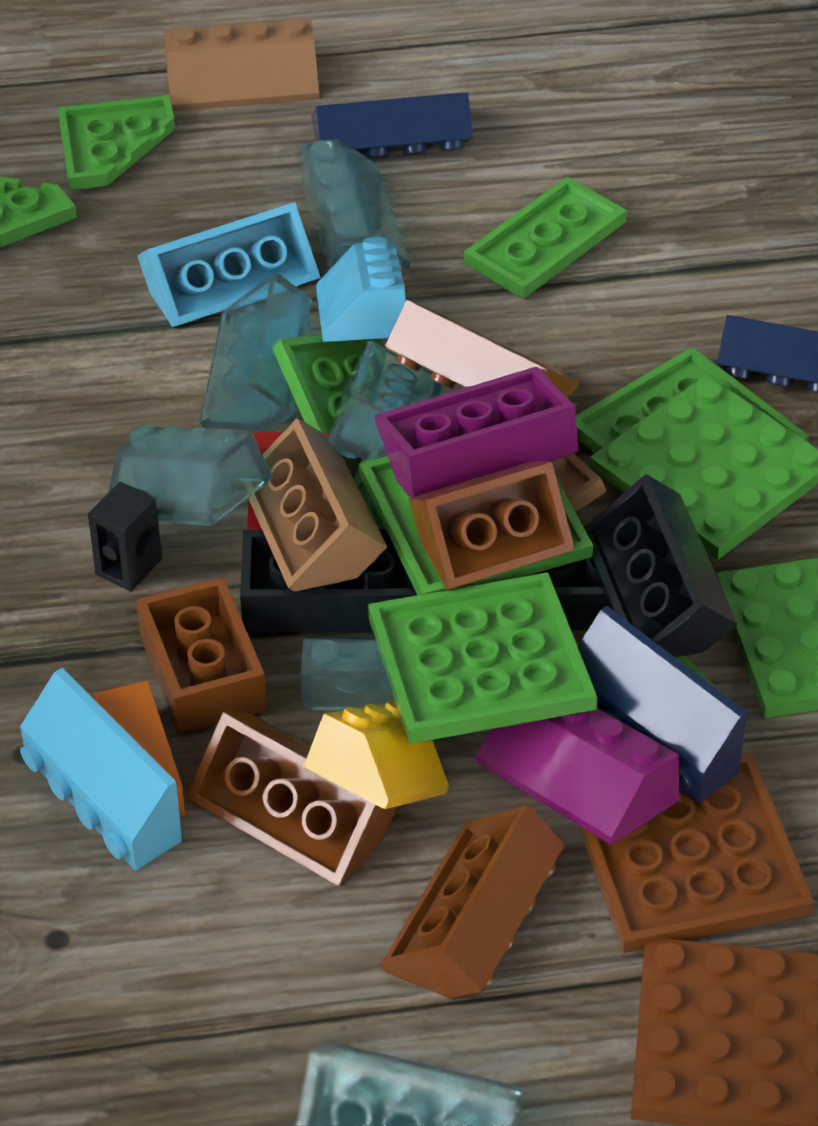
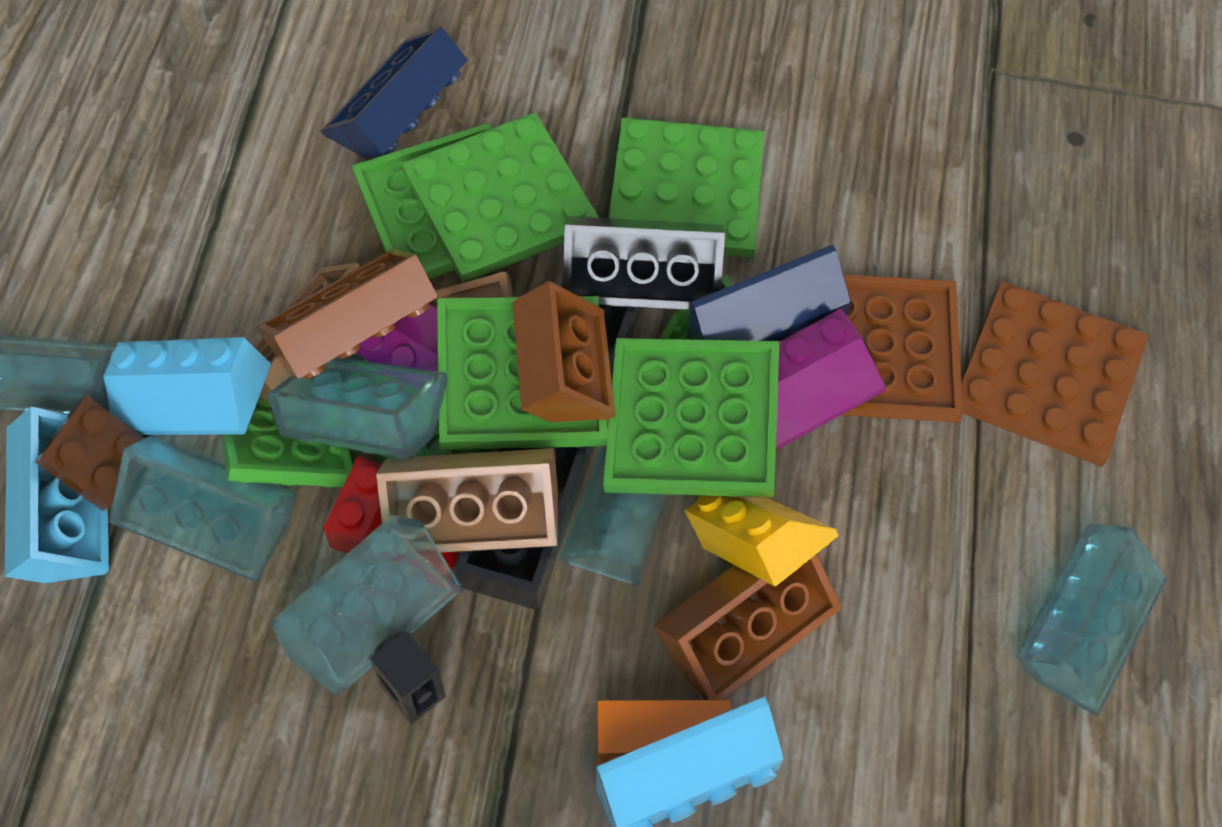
camera: 75 degrees left, 15 degrees up
dark orange brick [136,577,267,734] -> none
magenta slope [374,366,578,498] -> none
dark orange slope [380,804,565,998] -> none
bright green plate [464,177,627,299] -> none
none -> reddish brown plate [35,395,152,511]

